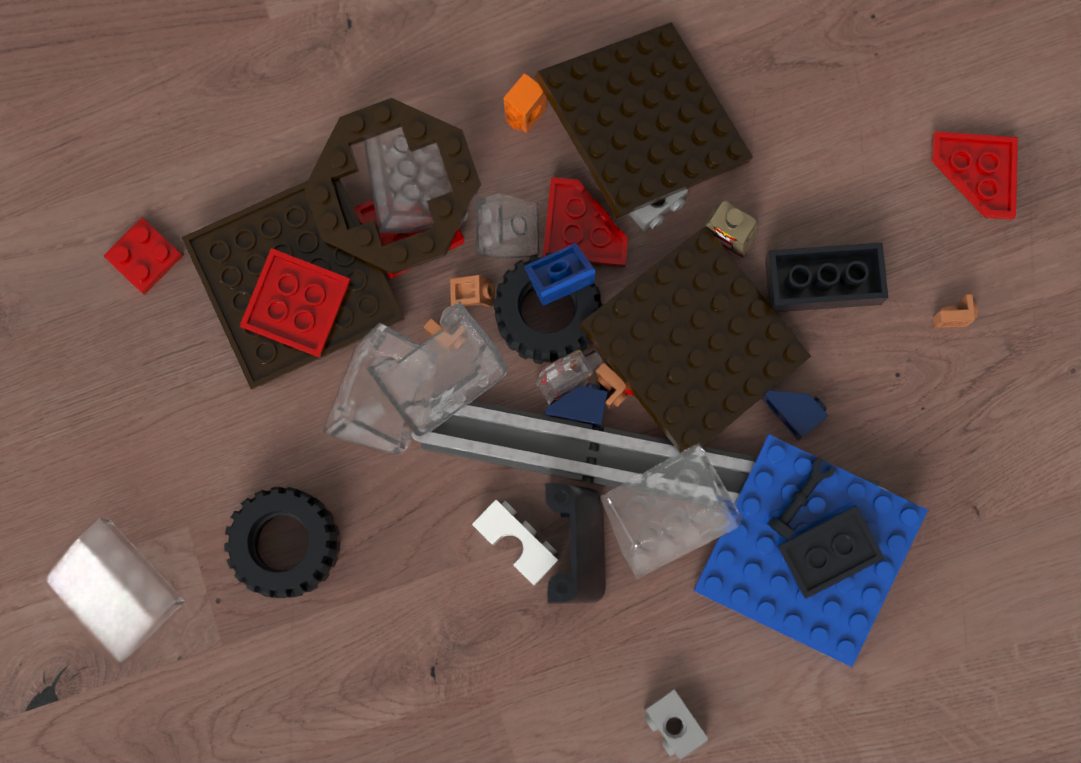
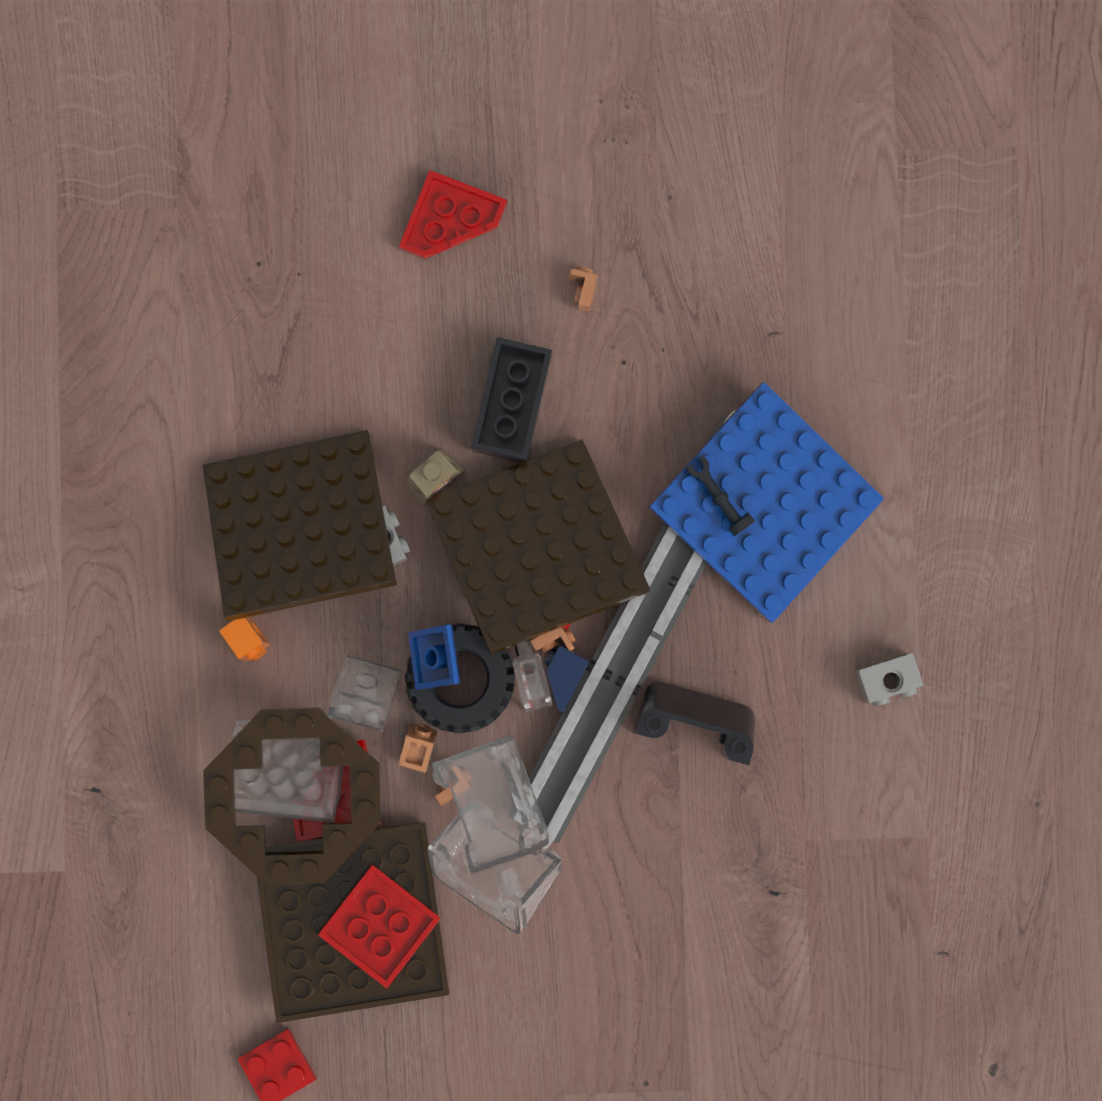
camera: 80 degrees left, 5 degrees up
black tyre [224,486,340,598] -> none
white arch [472,500,558,586] -> none
red plate [543,177,628,268] -> none
clear slope [600,443,743,579] -> none
dark blue slope [761,390,828,441] -> none
black plate [776,505,885,599] -> none

